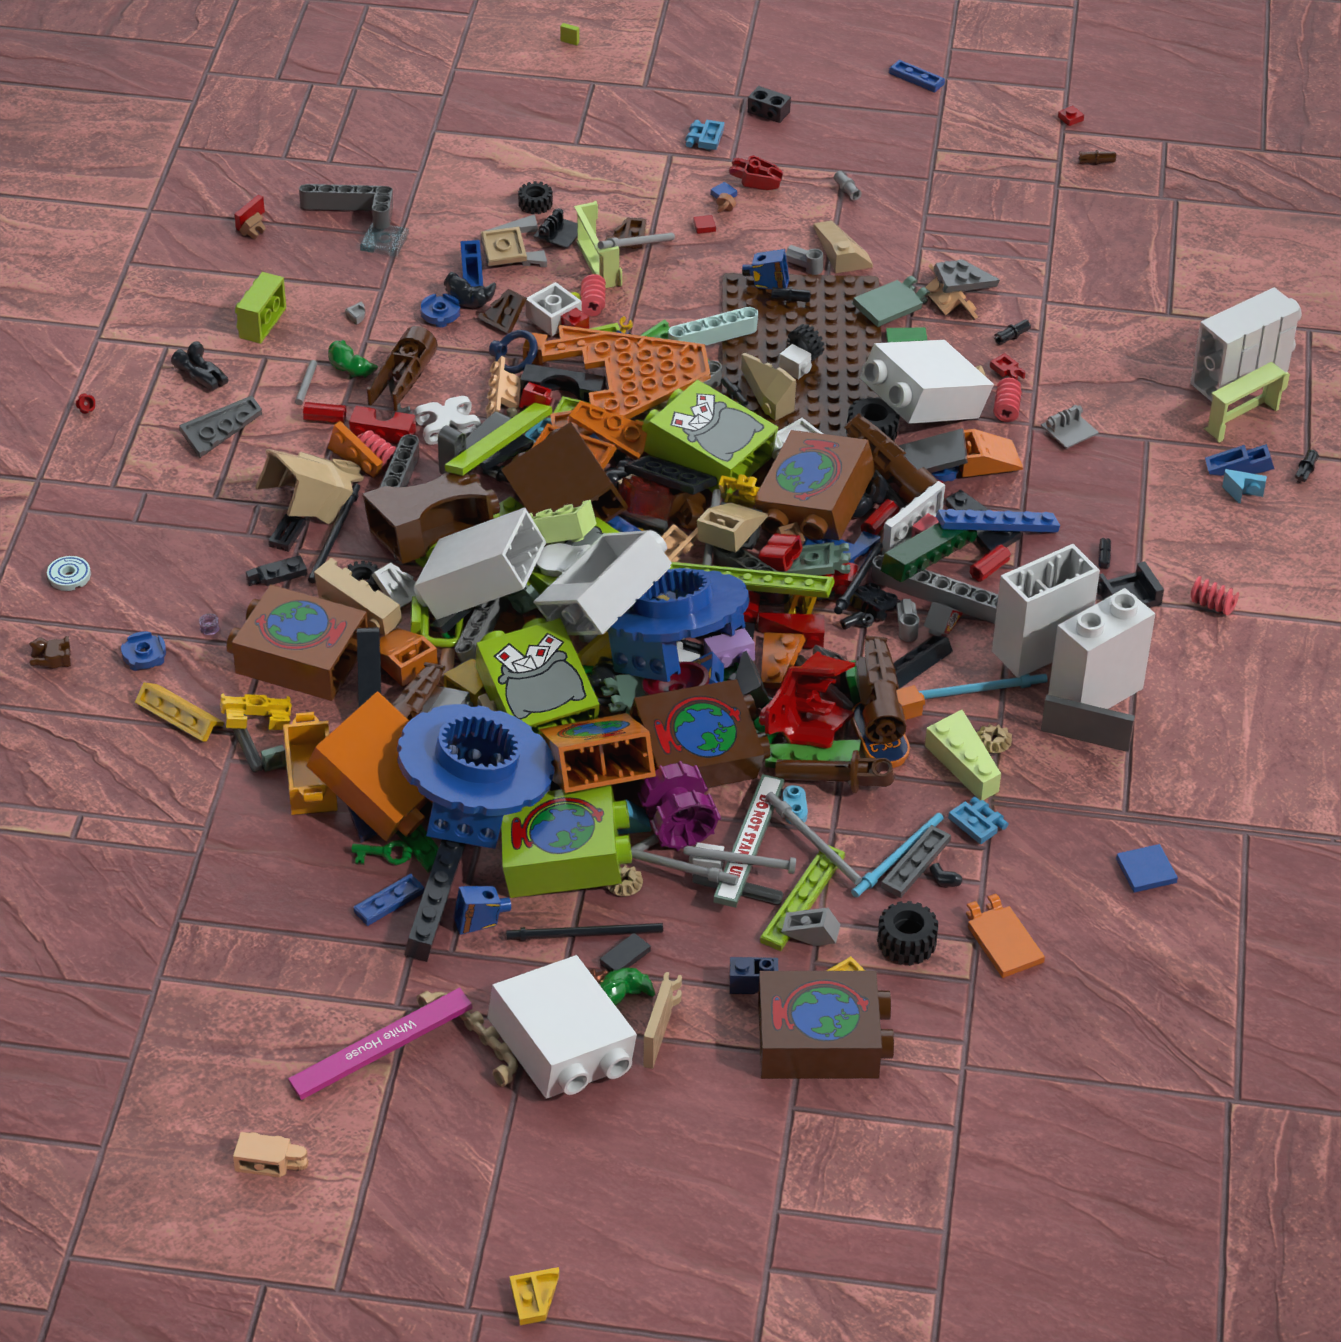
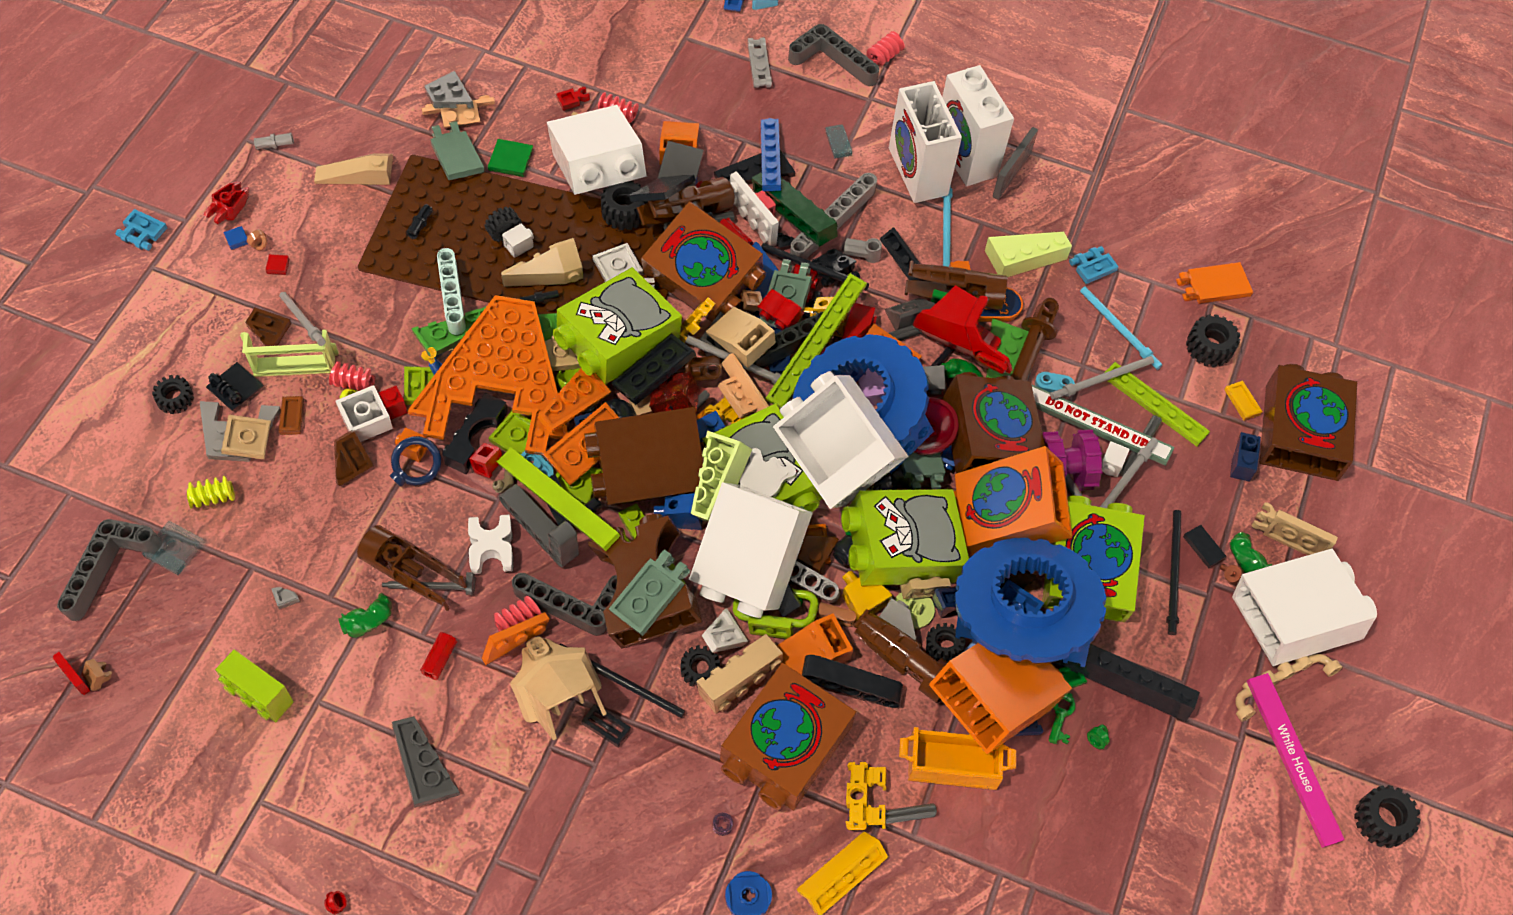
camera: 80 degrees left, 15 degrees up
black piece [171,341,229,391] -> none
light nougat hinge [233,1132,308,1178] -> none
black hinge [246,555,308,586] -> none
sand green tile [261,745,287,772] -> none
light grey bar [295,360,318,405] -> none
red arch [349,406,416,444] -> none
blue tile [353,874,425,926] -> none
blue plate [420,294,460,328] -> none
black animal [444,272,496,308] -> none
blue torso [453,886,511,935] -> none
blue slope [460,240,483,287] -> none
light nougat bracket [485,356,521,418] -> none
light grey bar [683,846,796,874] -> none
blue torso [742,249,790,289] -> none
black brick [747,86,791,123] -> none
light grey slope [782,907,841,946] -> none
light grey piece [786,245,823,275] -> none
dark grey plate [881,825,951,898] -> none
blue tile [889,60,945,93] -> none
light grey slope [924,602,963,636] -> none
black arm [929,863,962,887] -> none
red axle [969,544,1011,582] -> none
tan gear [977,724,1012,753] -> none
black axle [994,319,1031,345] -> none
light grey hinge [1041,405,1099,449] -> none
black panel [1097,561,1164,608] -> none
black piece [1098,538,1111,569] -> none
blue tile [1116,844,1178,893] -> none
none -> neon yellow piece [187,476,235,509]
none -> dark orange tile [279,396,304,435]
none -> sand green tile [609,550,691,636]
none -> black tile [630,175,695,202]
none -> light grey plate [747,37,772,88]
none -> dark grey beam [788,24,879,87]
none -> green tile [1087,724,1110,749]
none -> black tyre [1354,785,1421,848]

